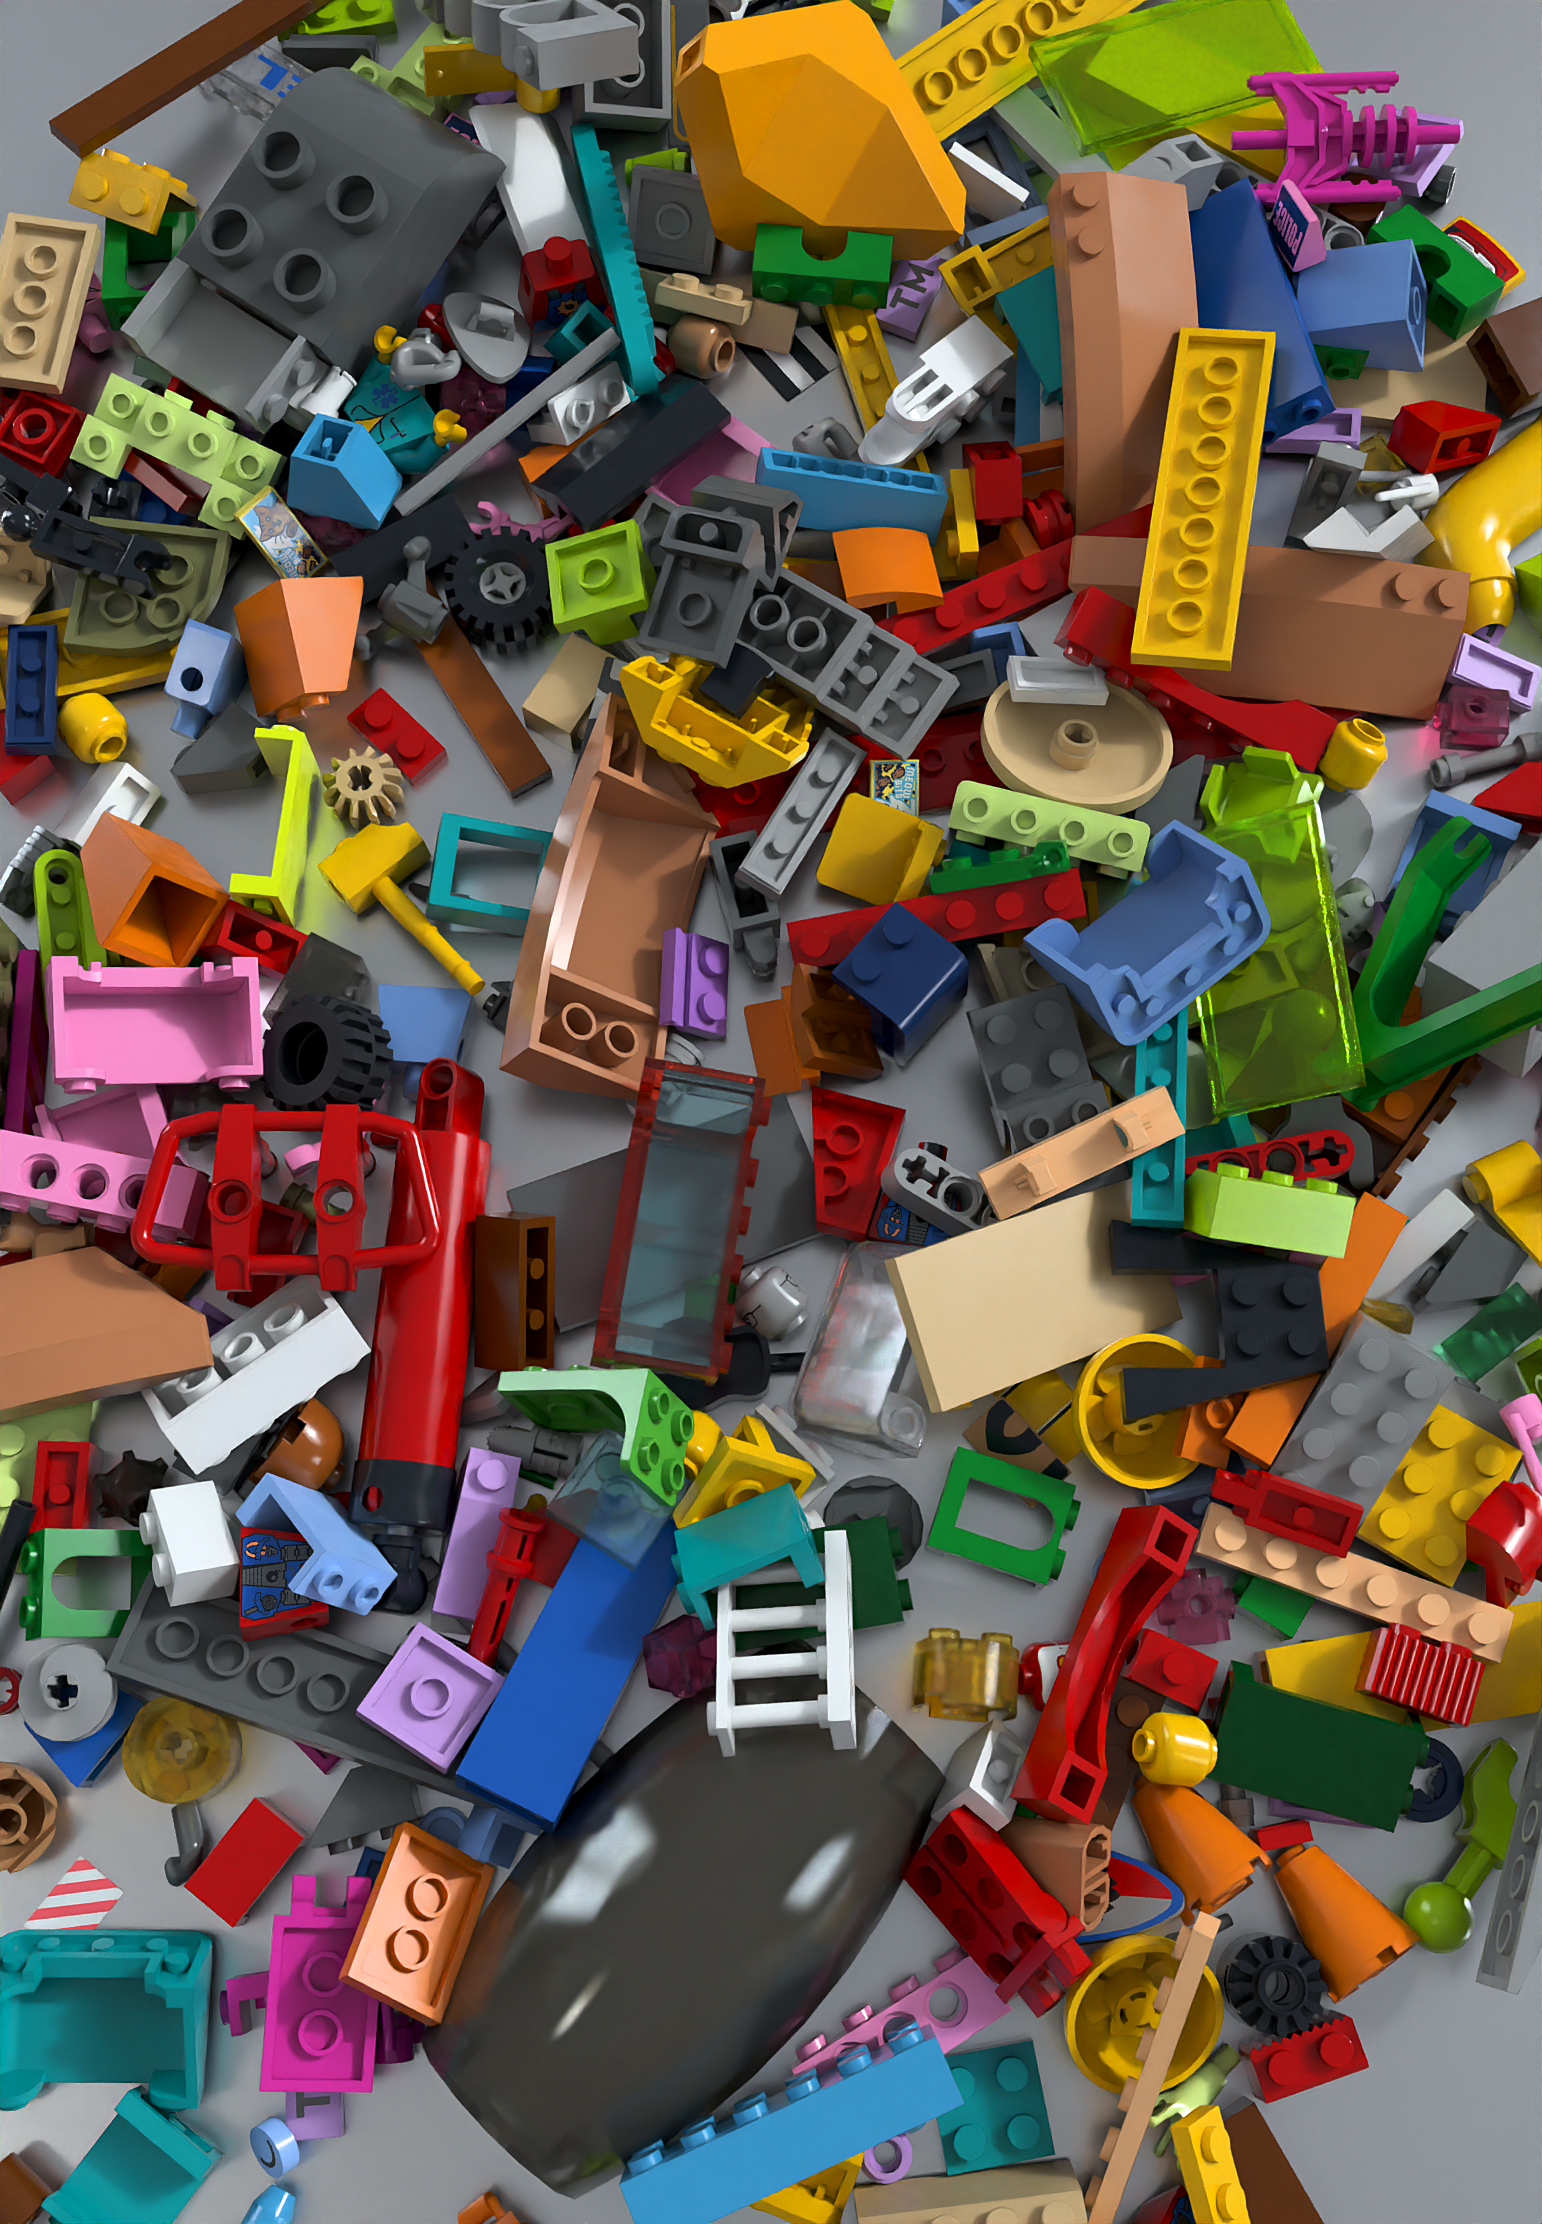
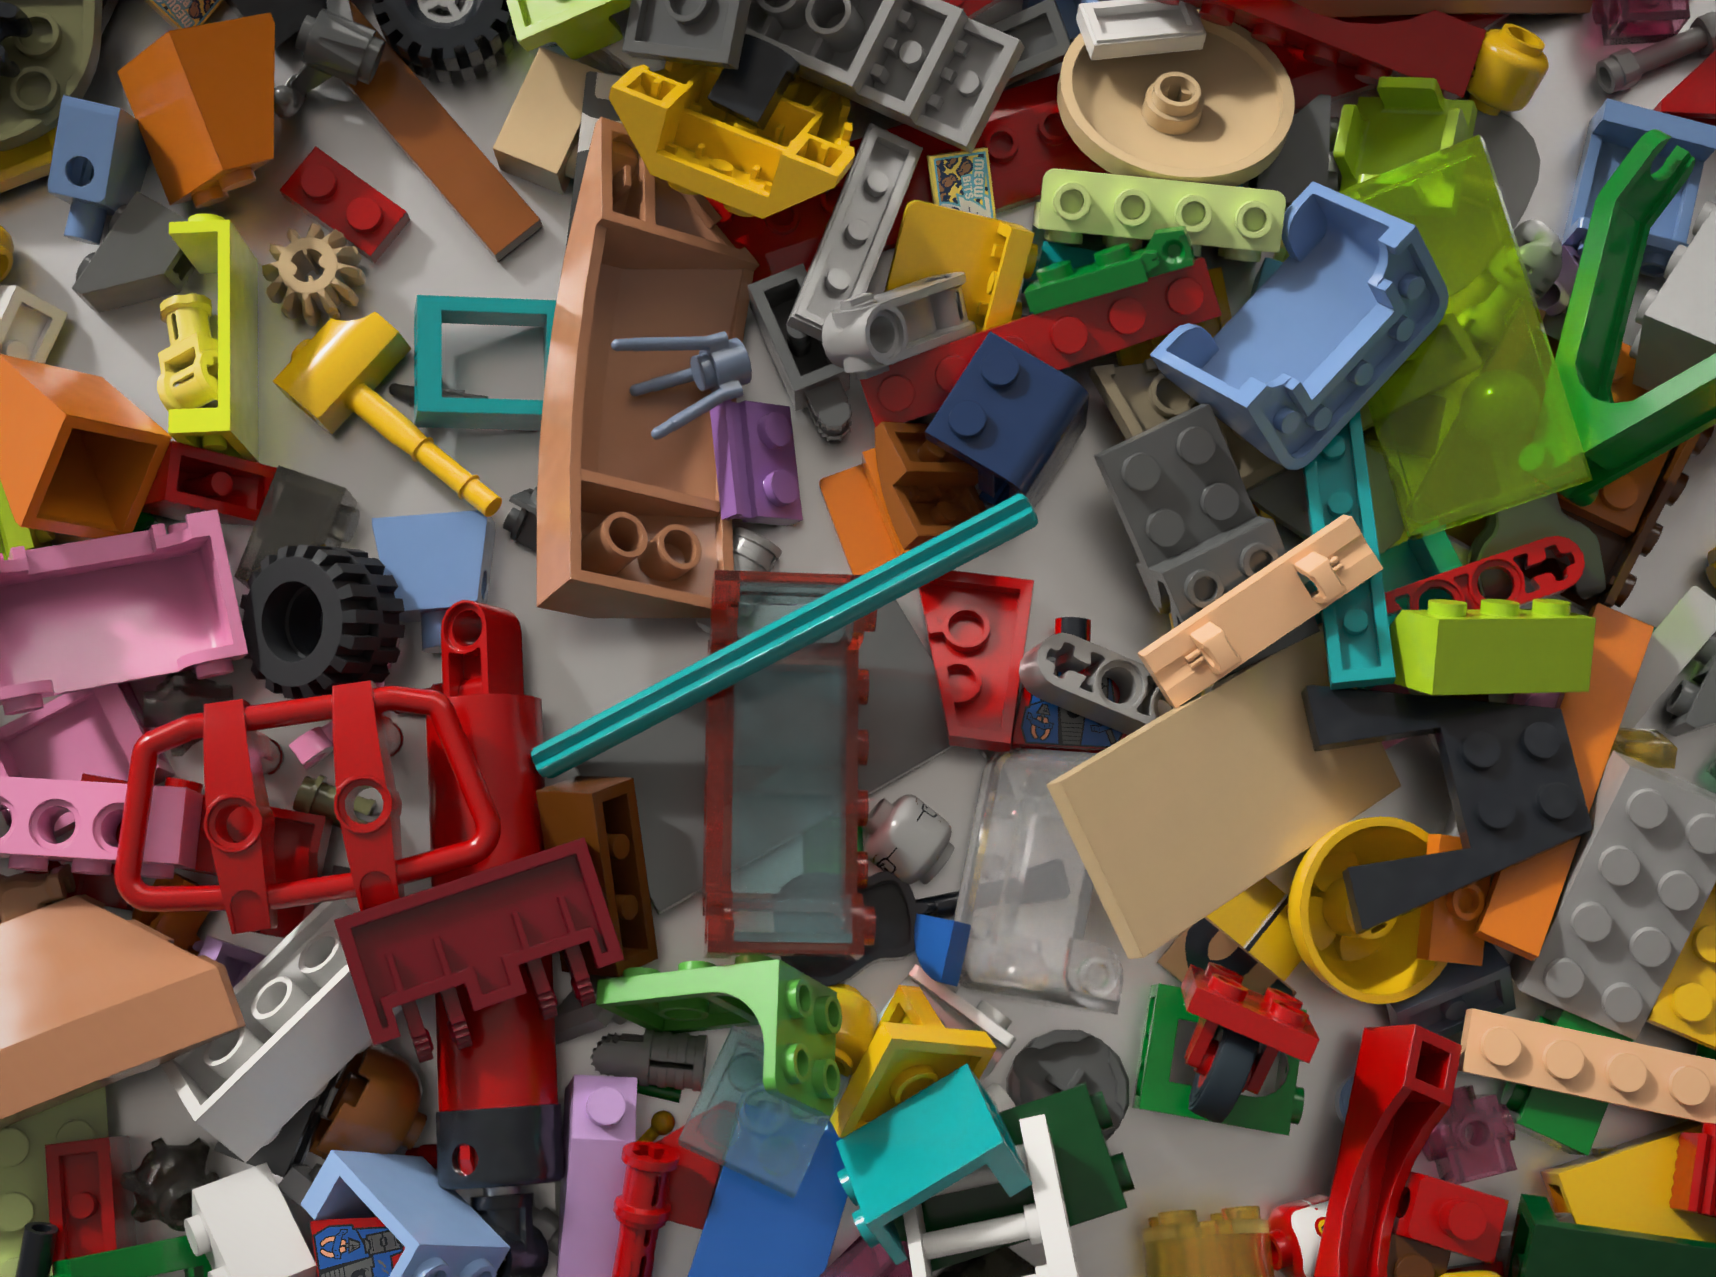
camera: 10 degrees left, 5 degrees up
red hinge [1210,1468,1364,1559] -> none
none -> light yellow connector [157,293,218,411]
none -> dark red hinge [334,837,624,1063]
none -> teal axle [531,494,1038,779]
none -> sand blue plant [611,331,752,440]
none -> light grey piece [822,272,976,380]
none -> blue tile [914,913,971,987]
none -> red plate [1181,962,1320,1123]

